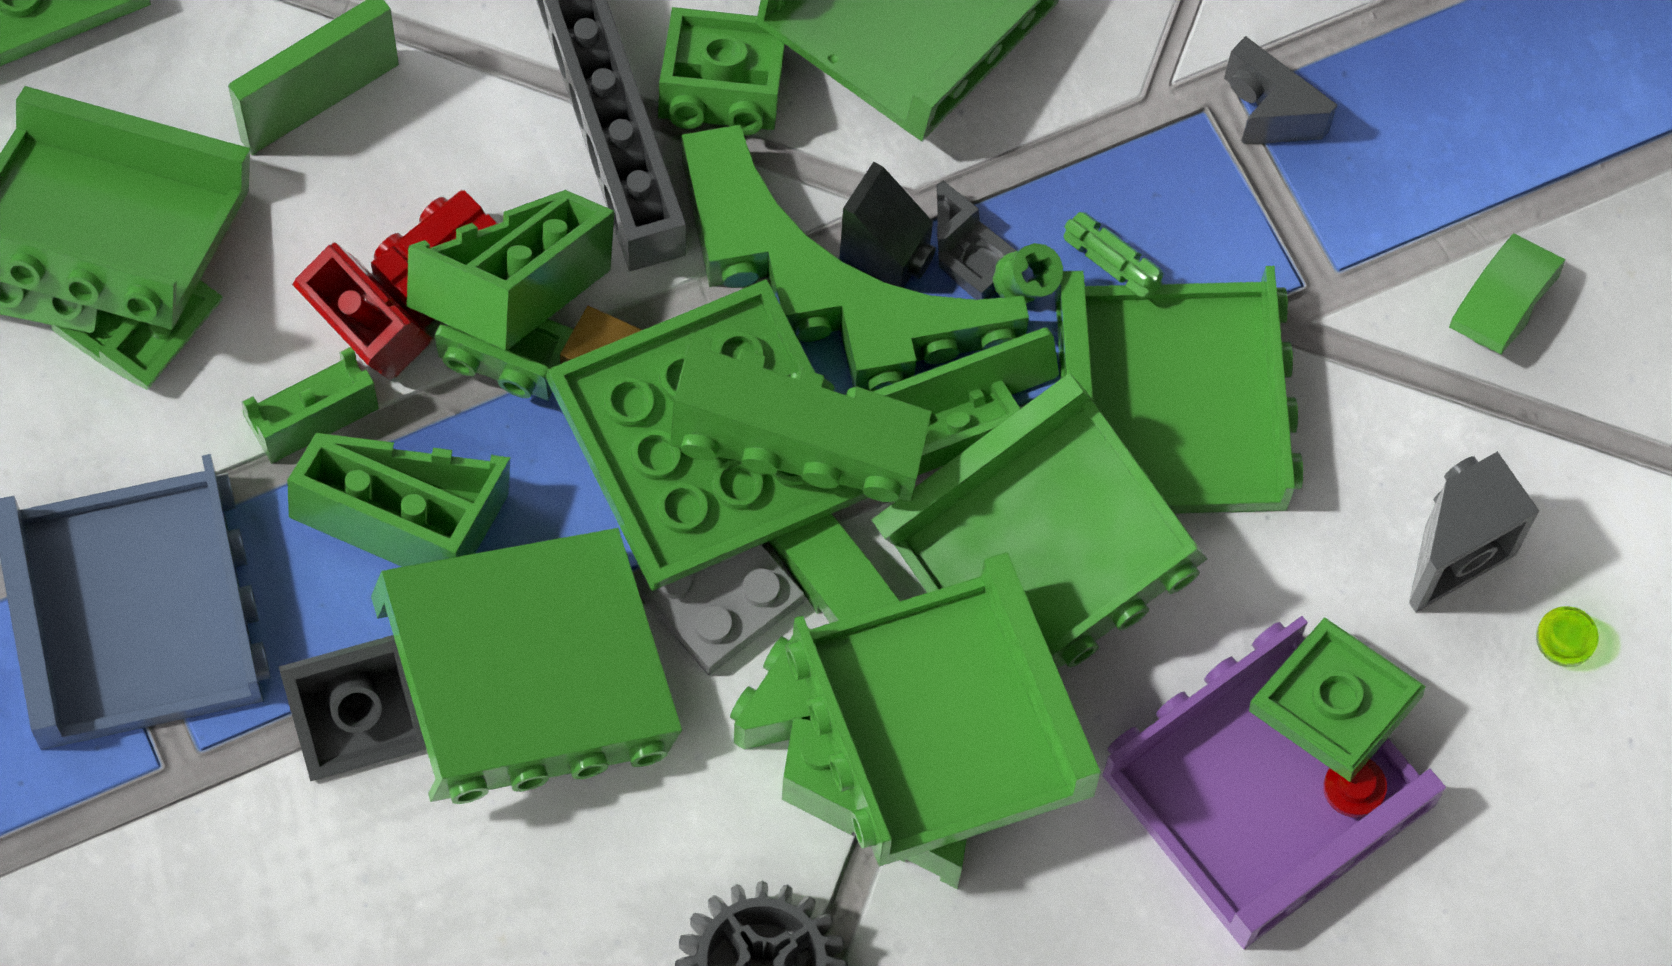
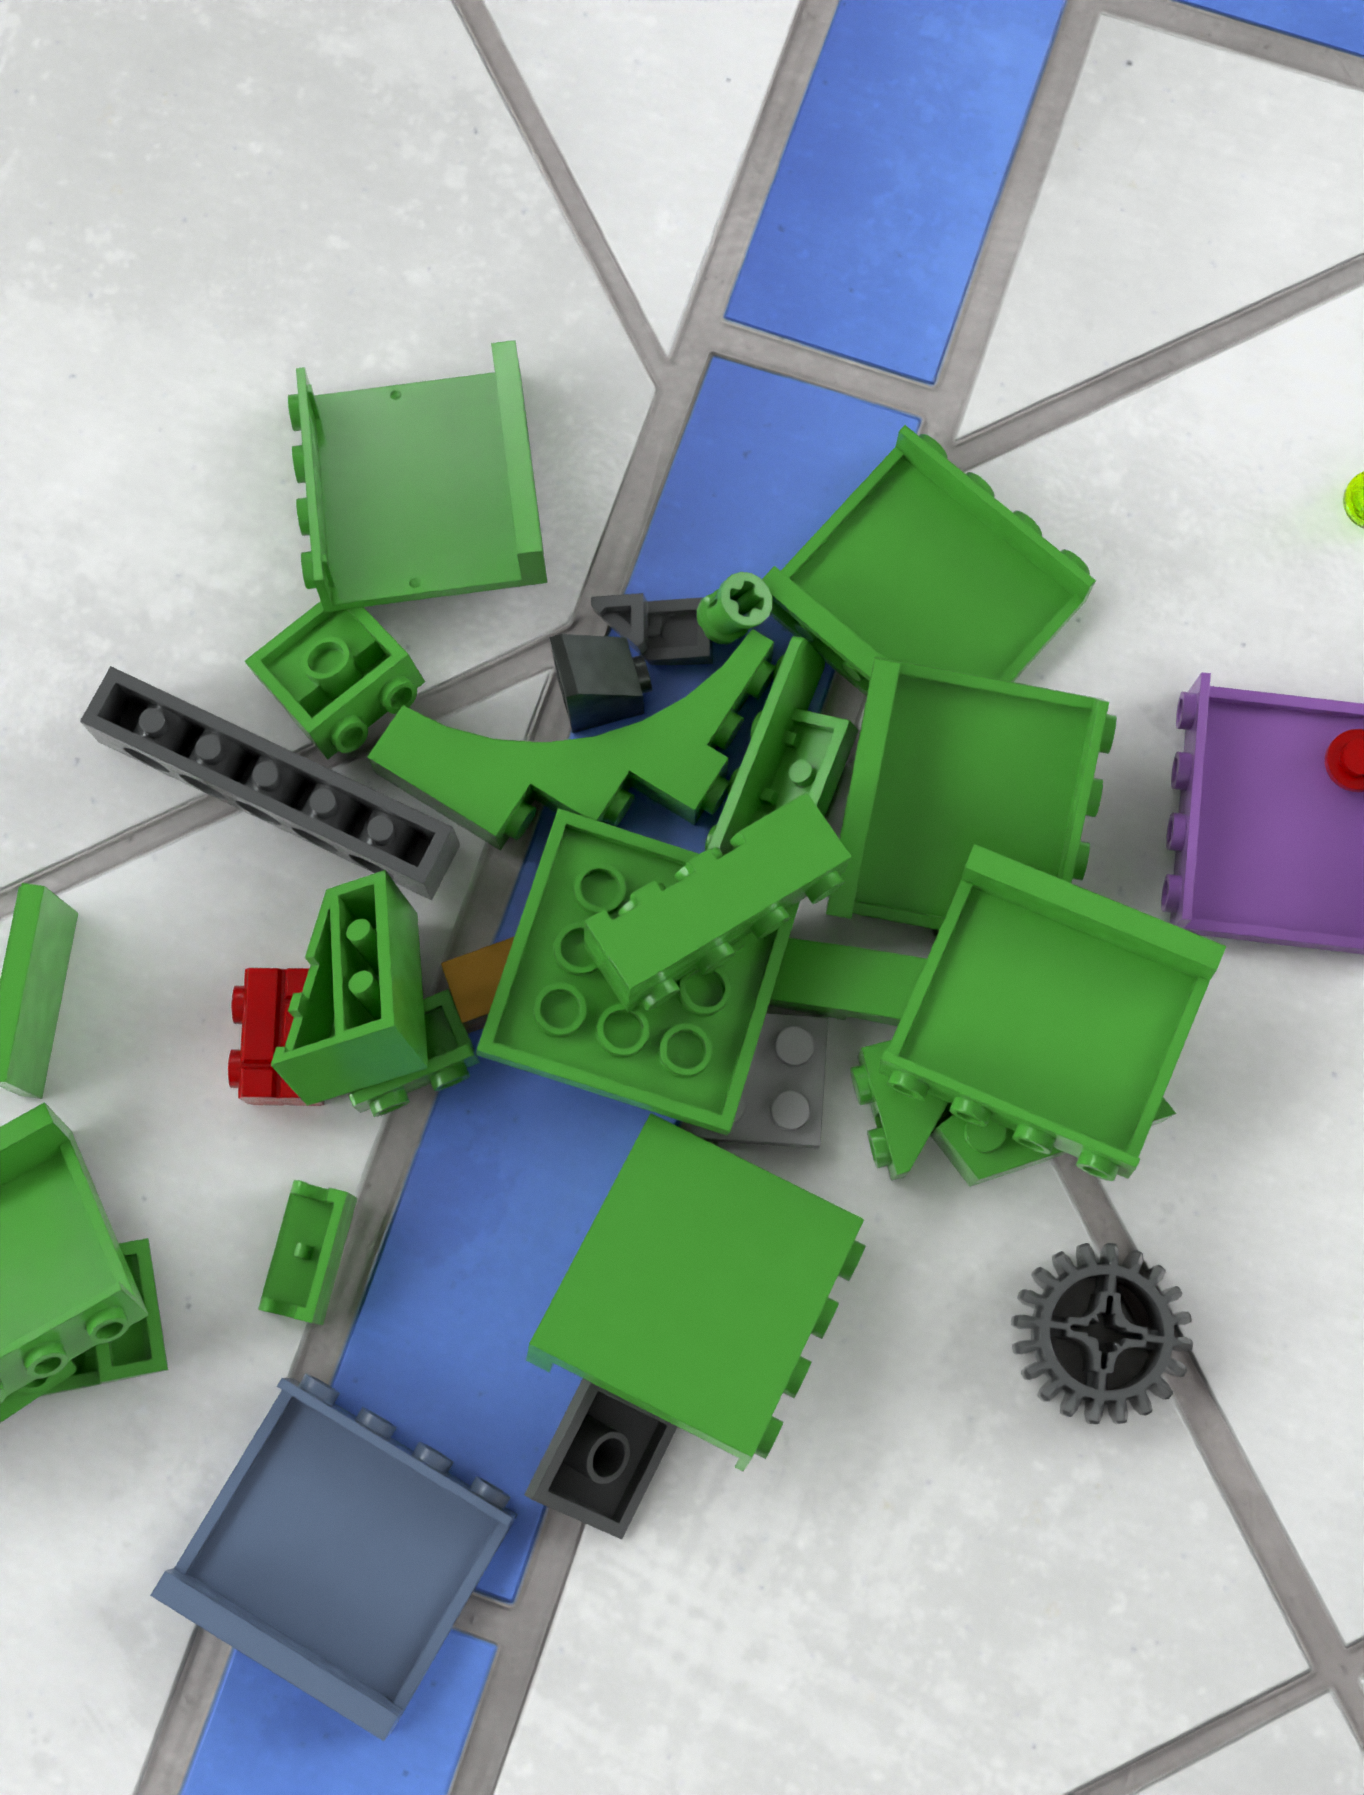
camera: 40 degrees left, 10 degrees up
bright green wedge [287,433,511,567] -> none
red brick [292,242,433,381] -> none
bright green axle [1063,212,1164,298] -> none
dark grey slope [1224,36,1337,144] -> none
bright green plate [1249,617,1426,782] -> none
dark grey slope [1409,451,1539,612] -> none
bright green slope [1449,233,1566,354] -> none

